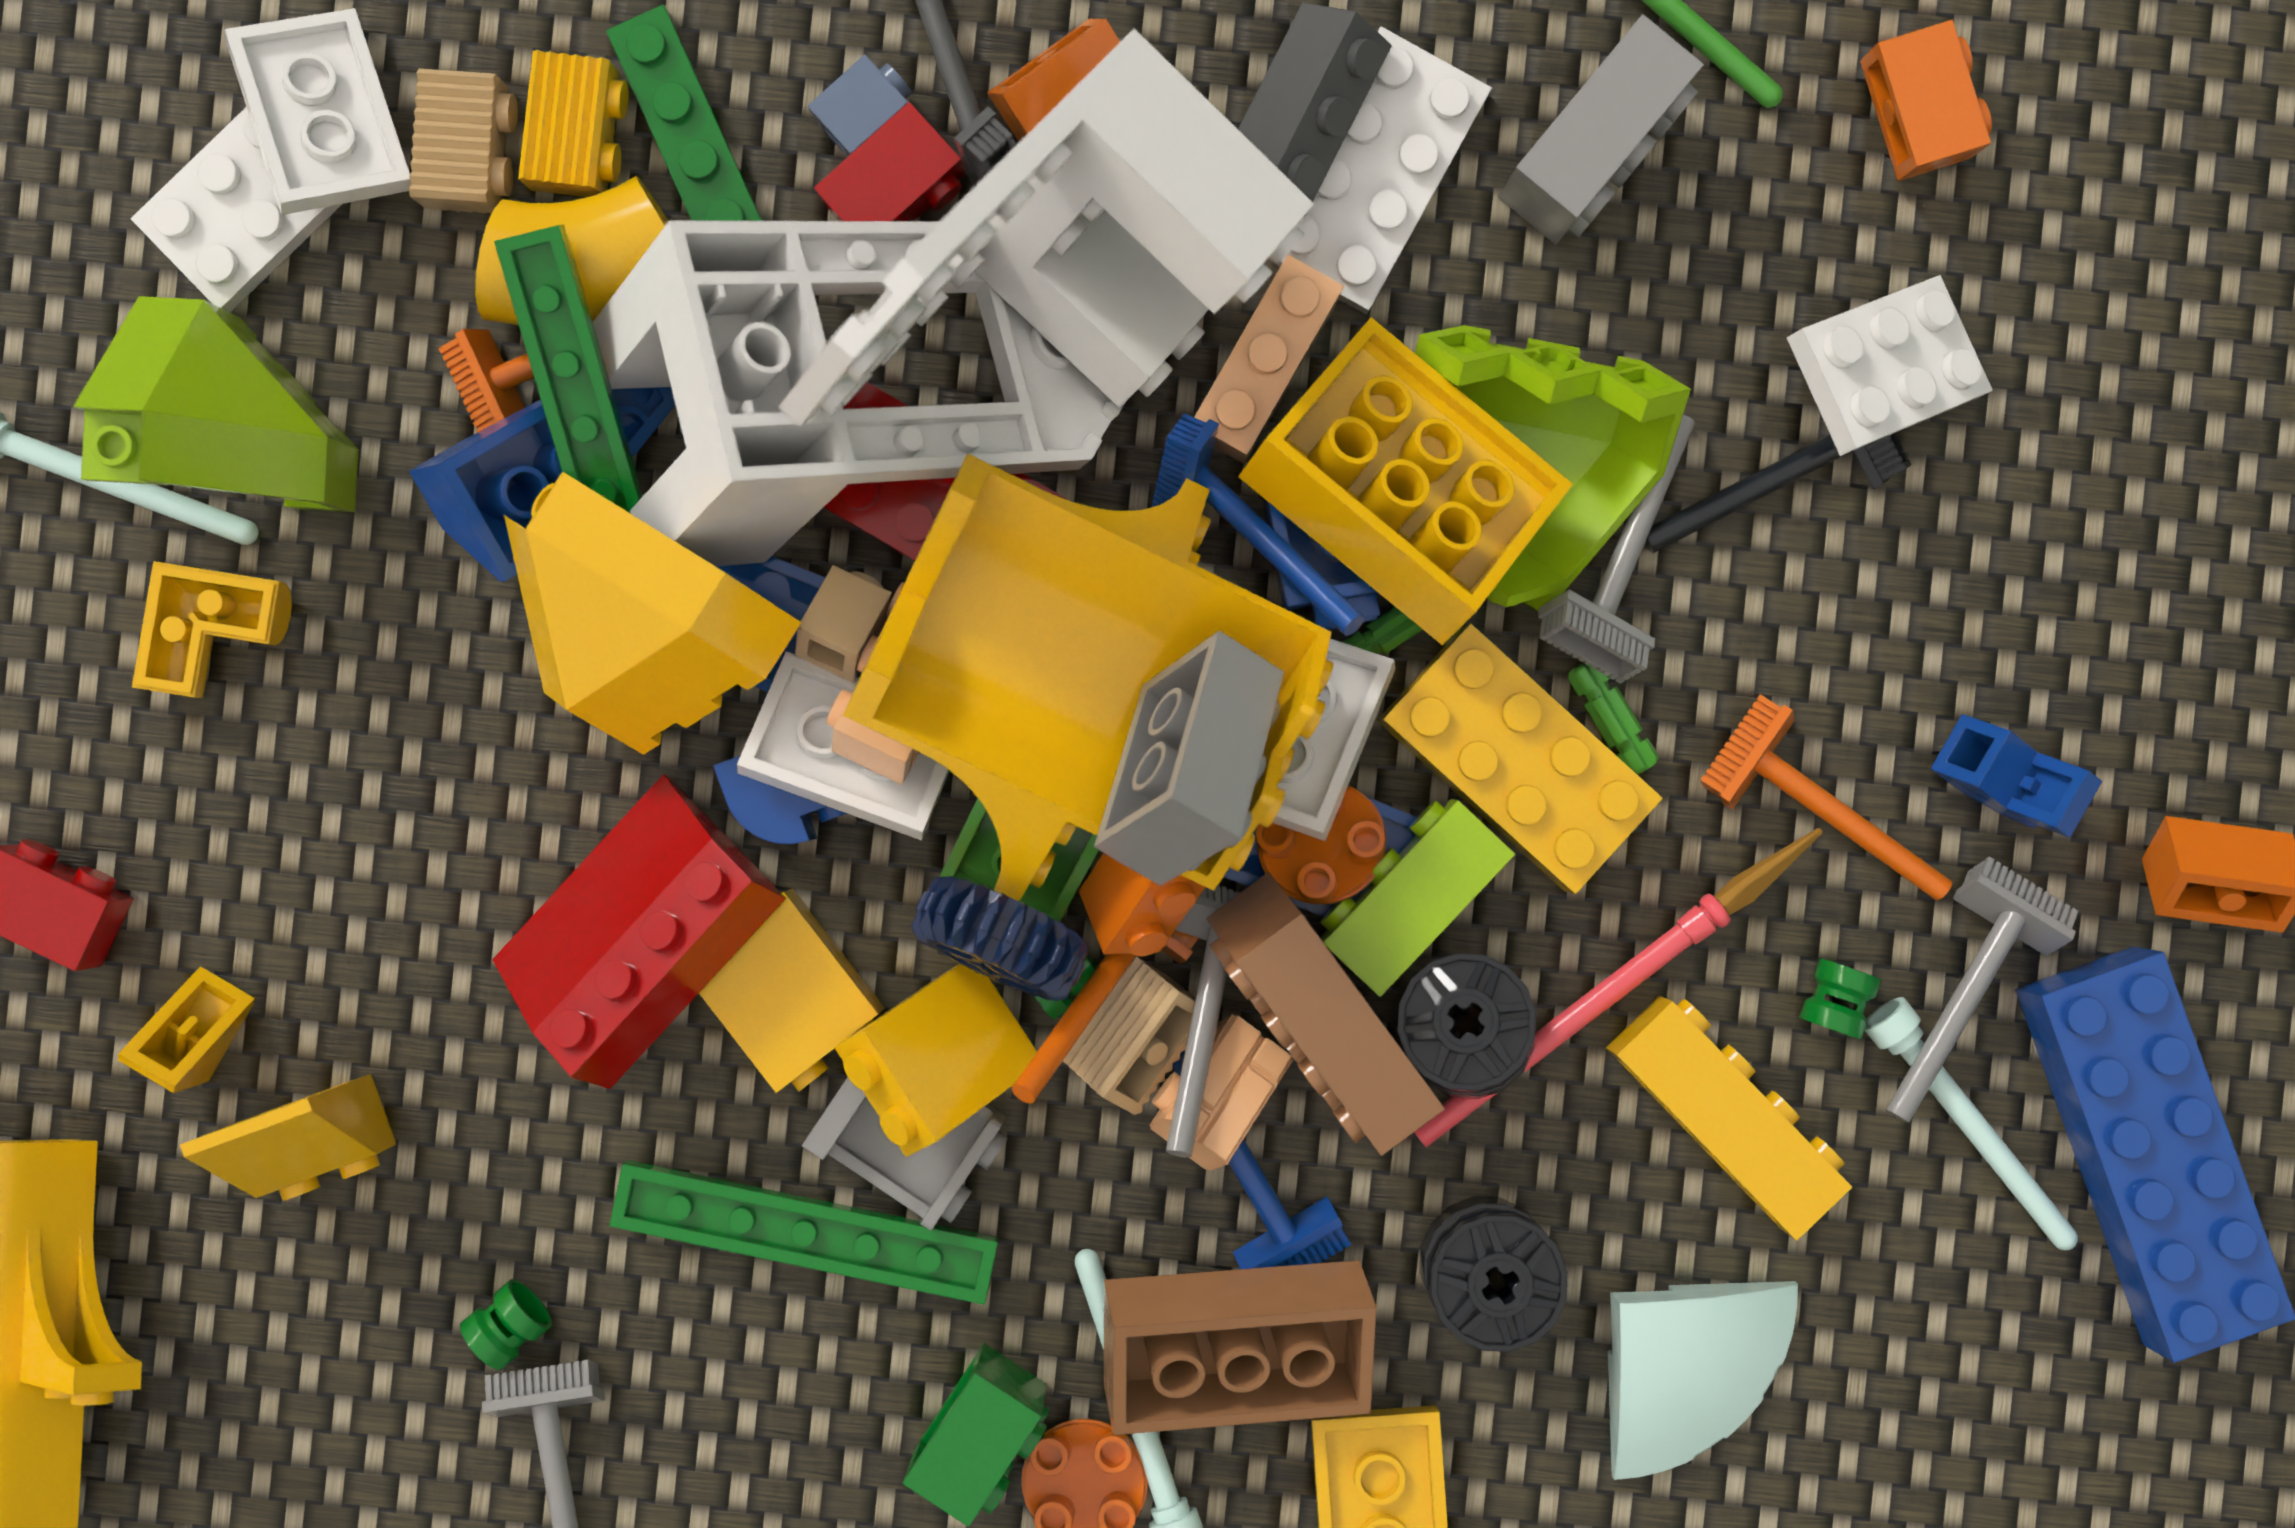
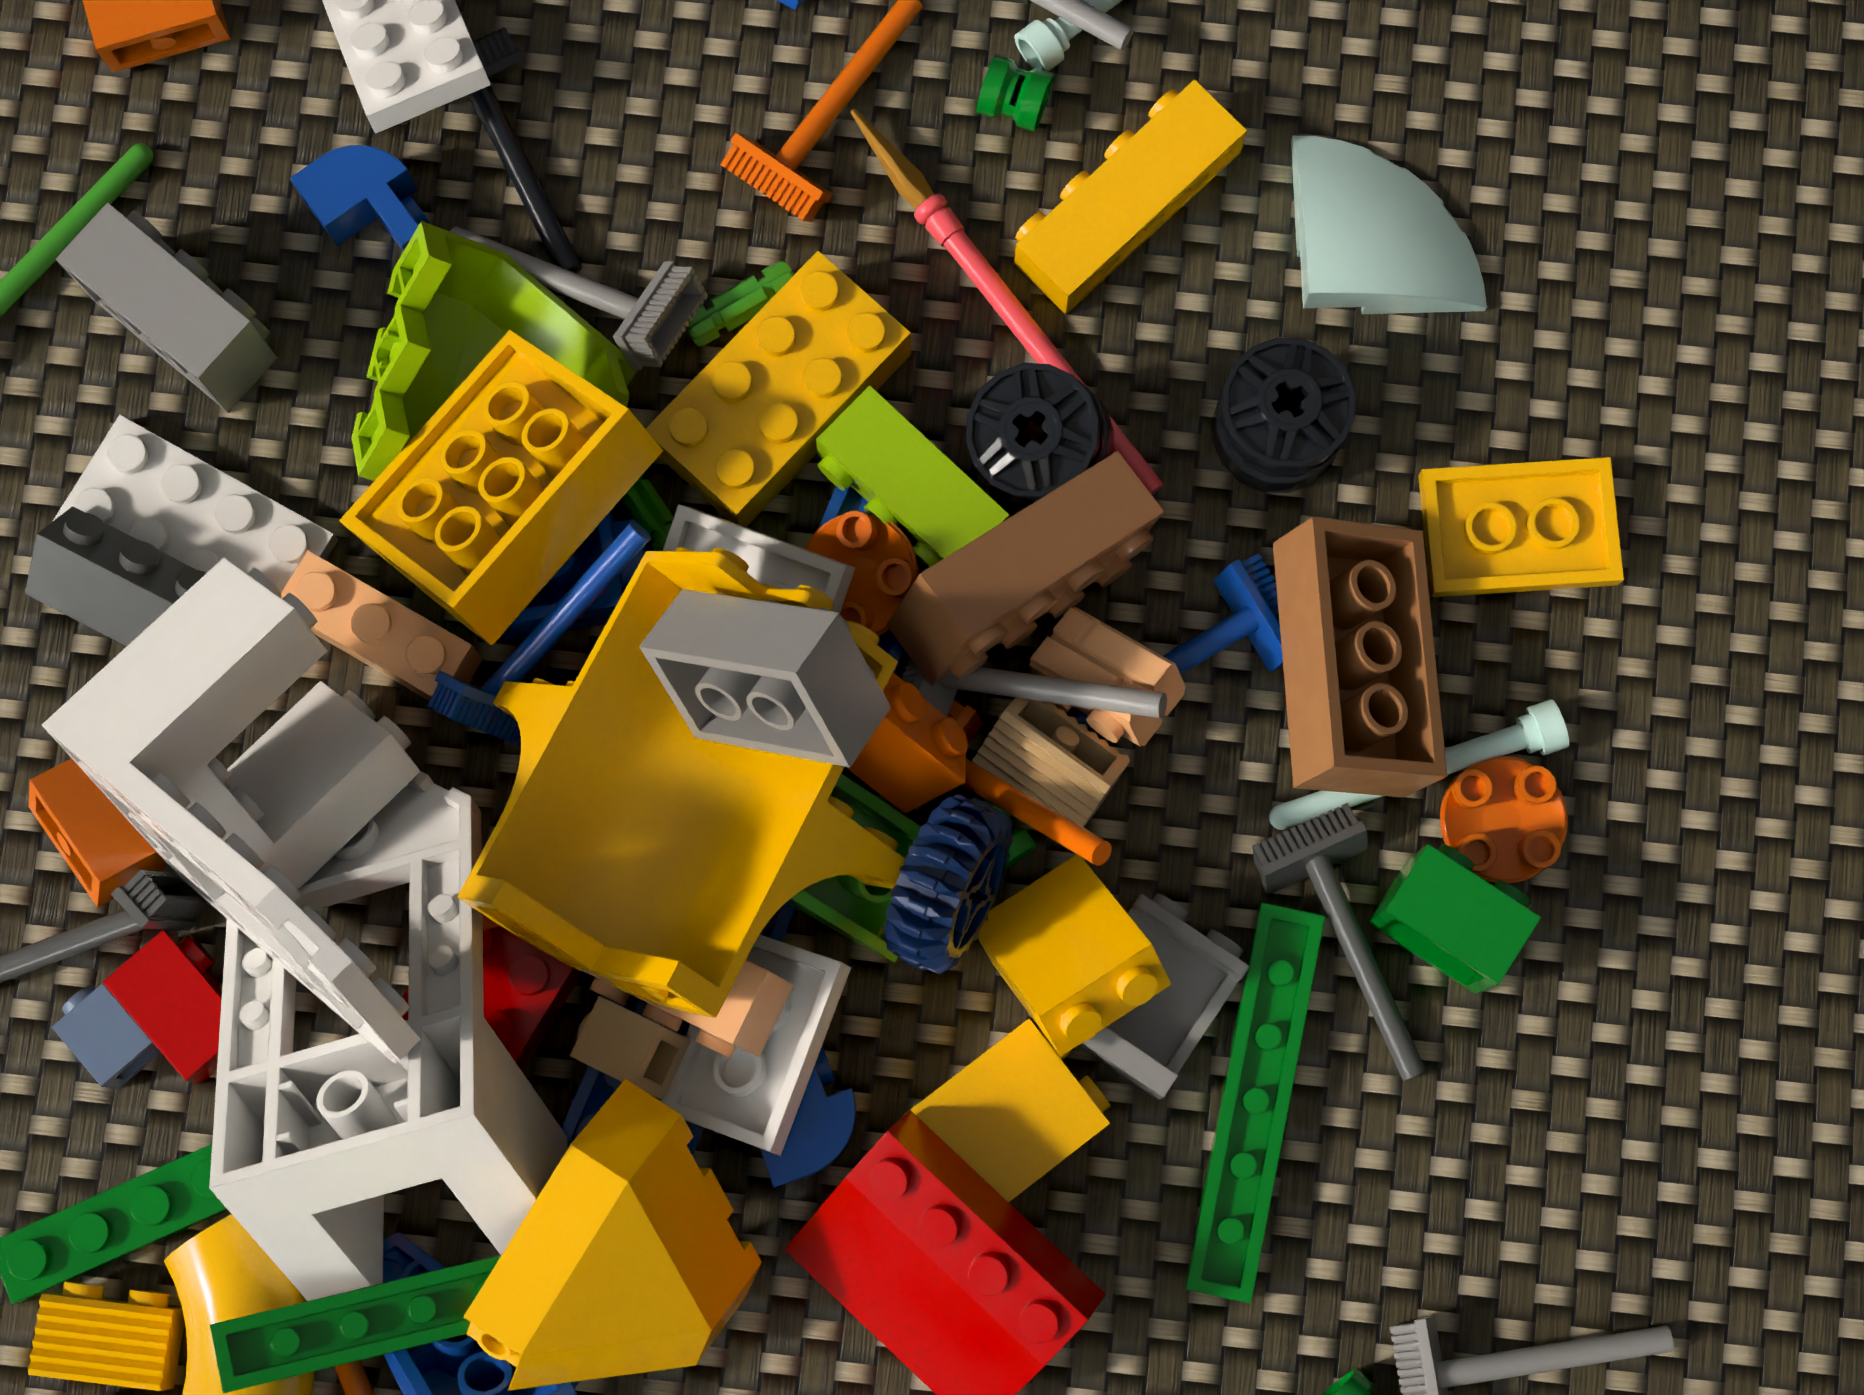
camera: 90 degrees left, 10 degrees down
none -> blue brick [289,145,430,252]
none -> dark grey piece [1252,803,1426,1081]

